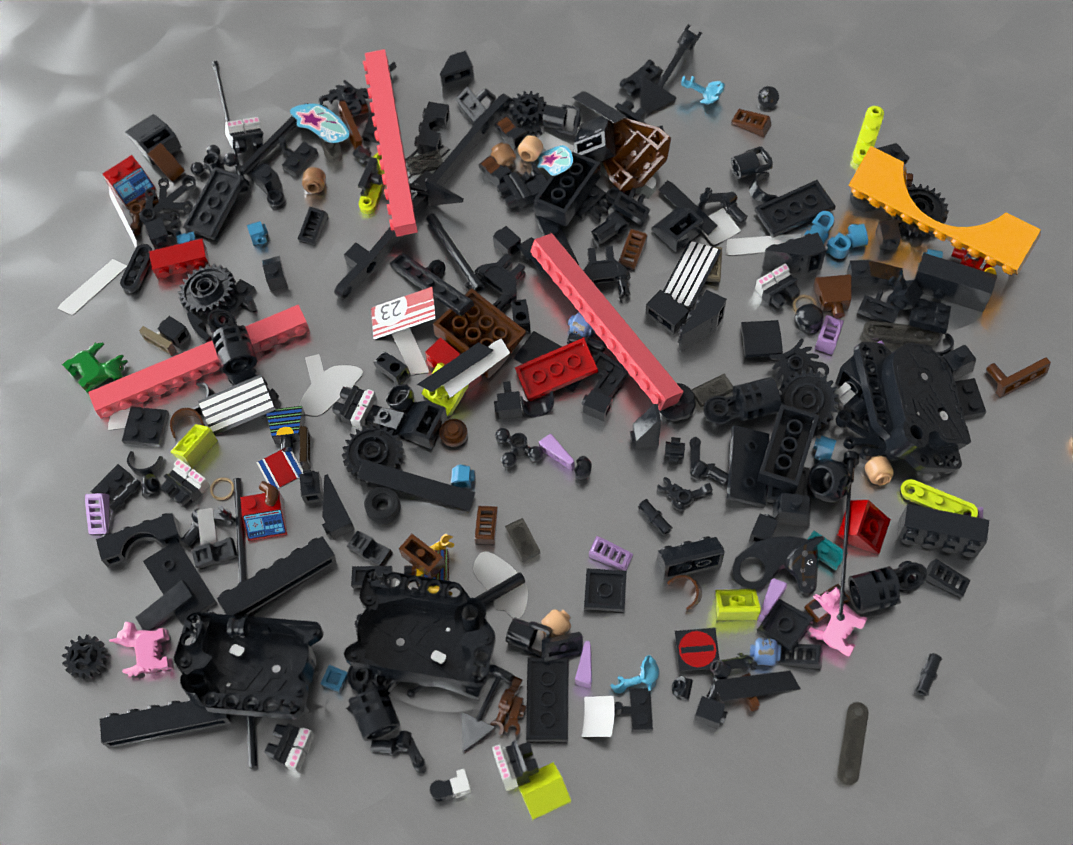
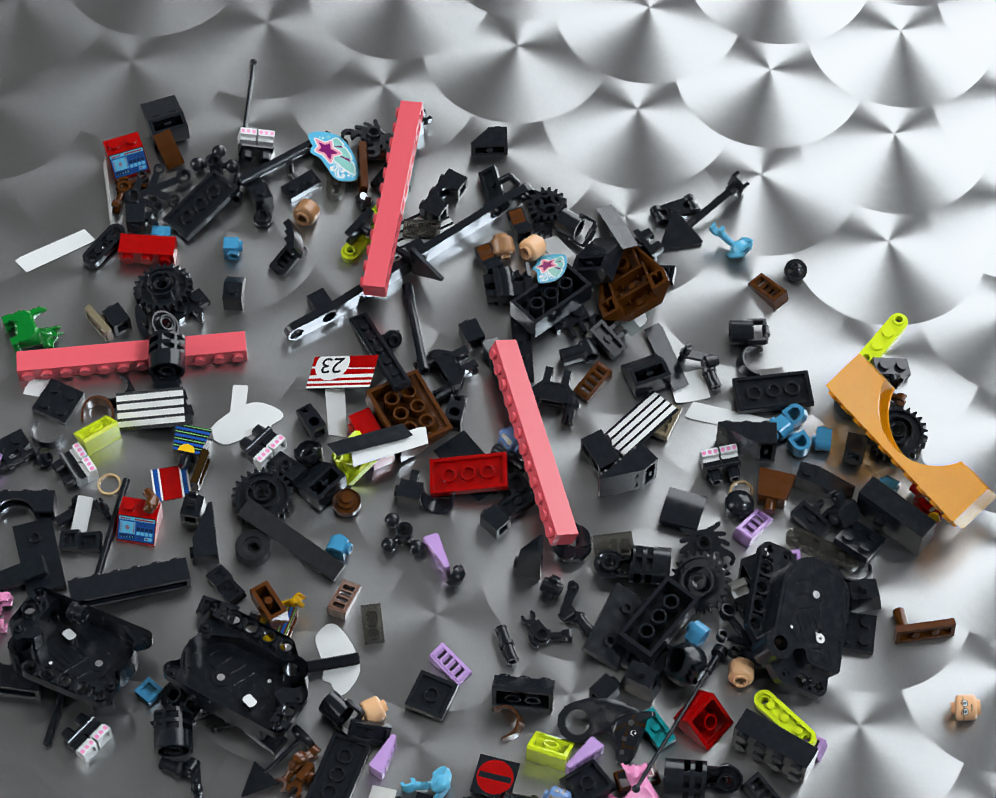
camera: 15 degrees right, 5 degrees down
none -> black slope [283,218,303,259]

